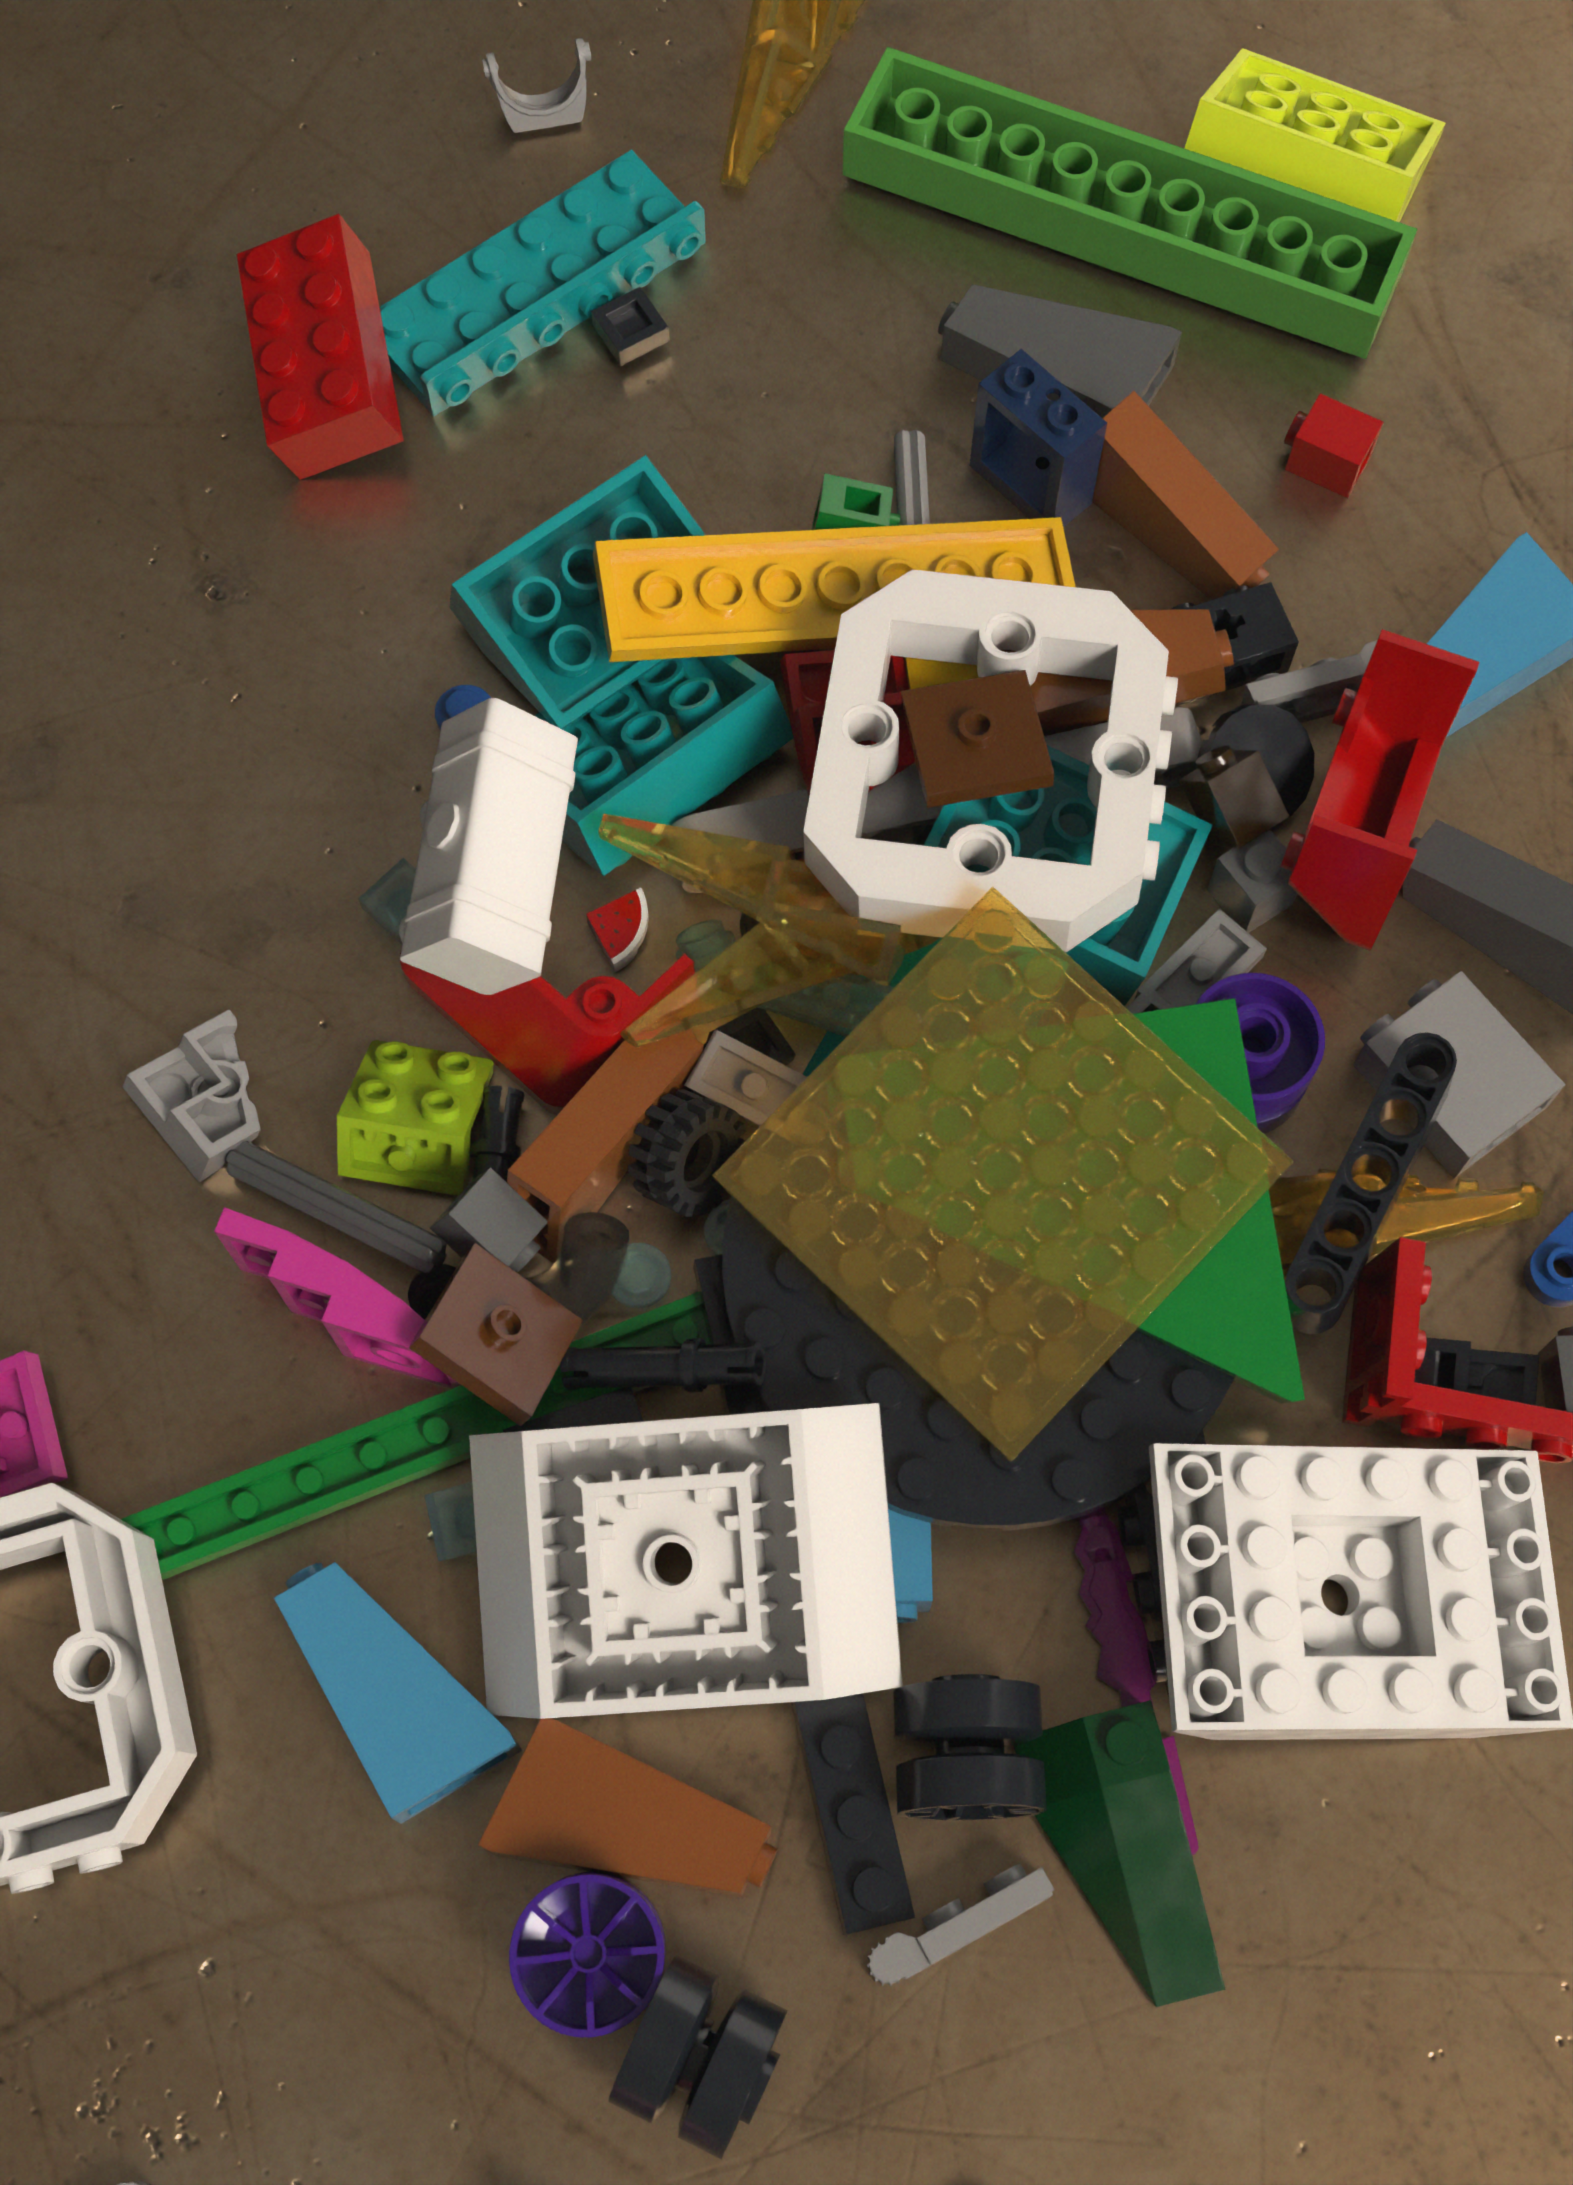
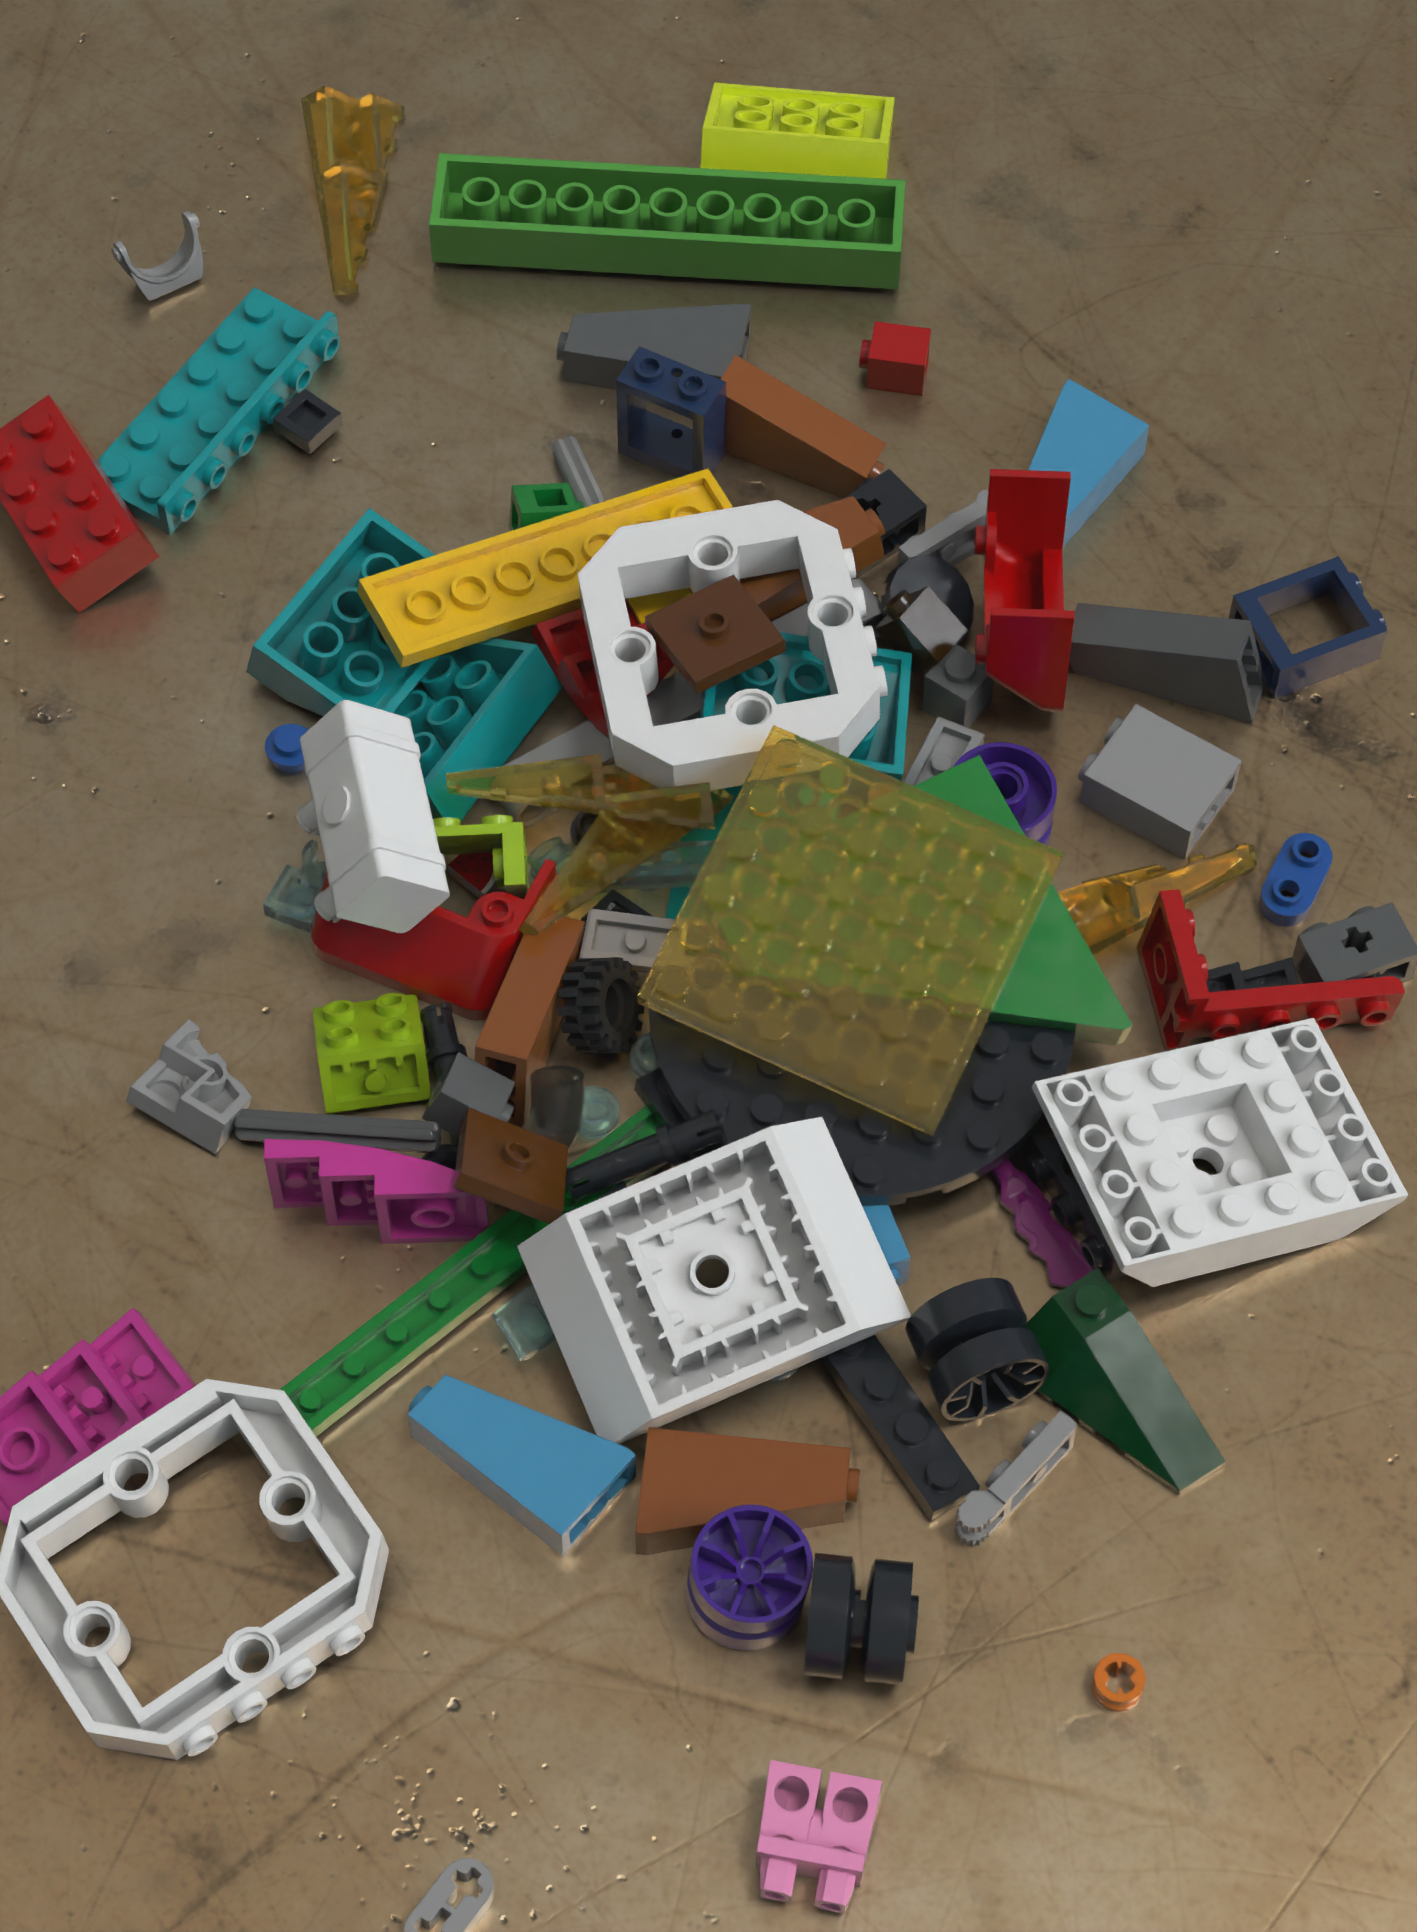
camera: 20 degrees left, 10 degrees down
black beam [1285,1032,1457,1334] -> none
none -> lime bracket [433,815,529,899]

